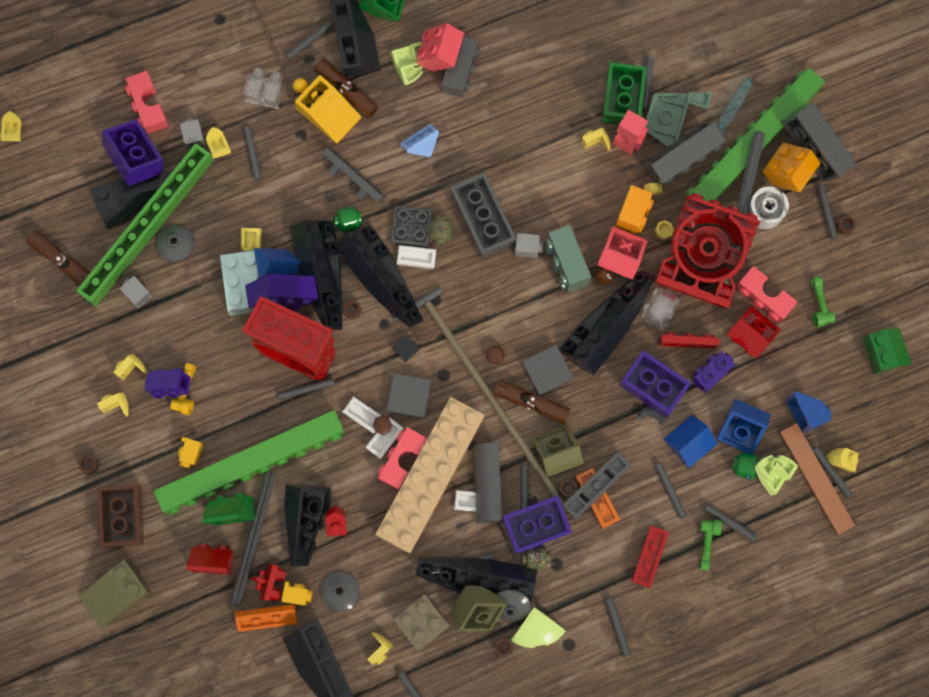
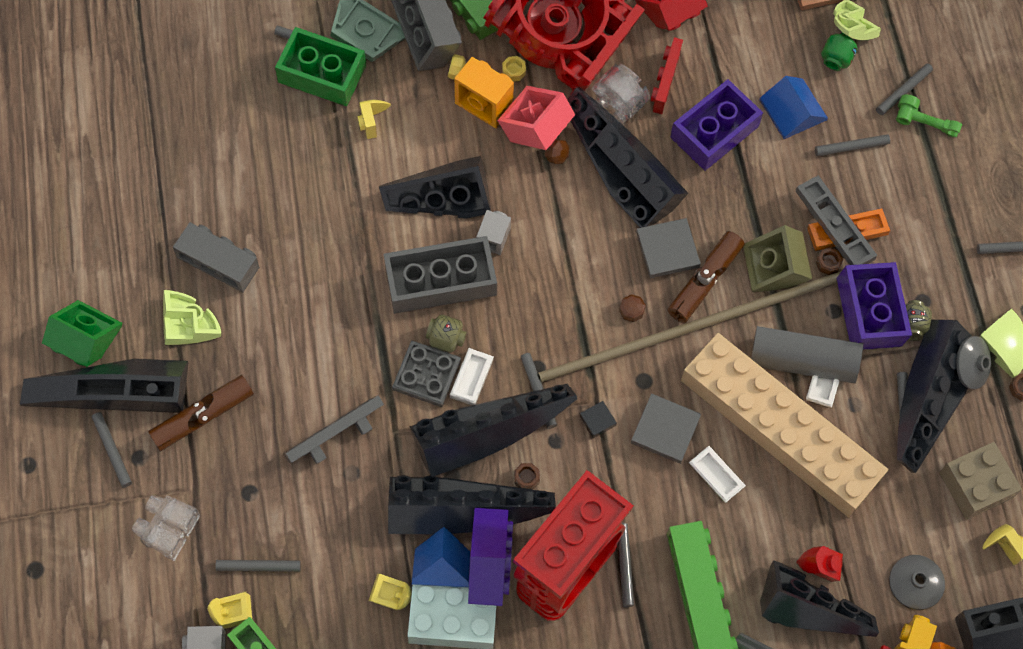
camera: 75 degrees left, 10 degrees down
yellow slope [293,75,362,144] -> none
green head [333,207,362,233] -> none
white tile [342,396,381,434] -> none
reddish brown tile [373,415,392,435] -> none
coral arch [377,427,428,491] -> none
light blue slope [400,124,439,157] -> none
coral brick [416,23,464,72] -> none
olive slope [449,586,508,631] -> none
dark grey bar [520,466,528,509] -> none
sand green brick [544,225,591,294] -> none
coral arch [613,110,648,155] -> none
red plate [631,526,669,589] -> none
dark grey piece [636,407,665,425] -> none
dark purple brick [692,351,735,394] -> none
blue slope [717,399,770,455] -> none
none -> black wedge [379,156,491,219]

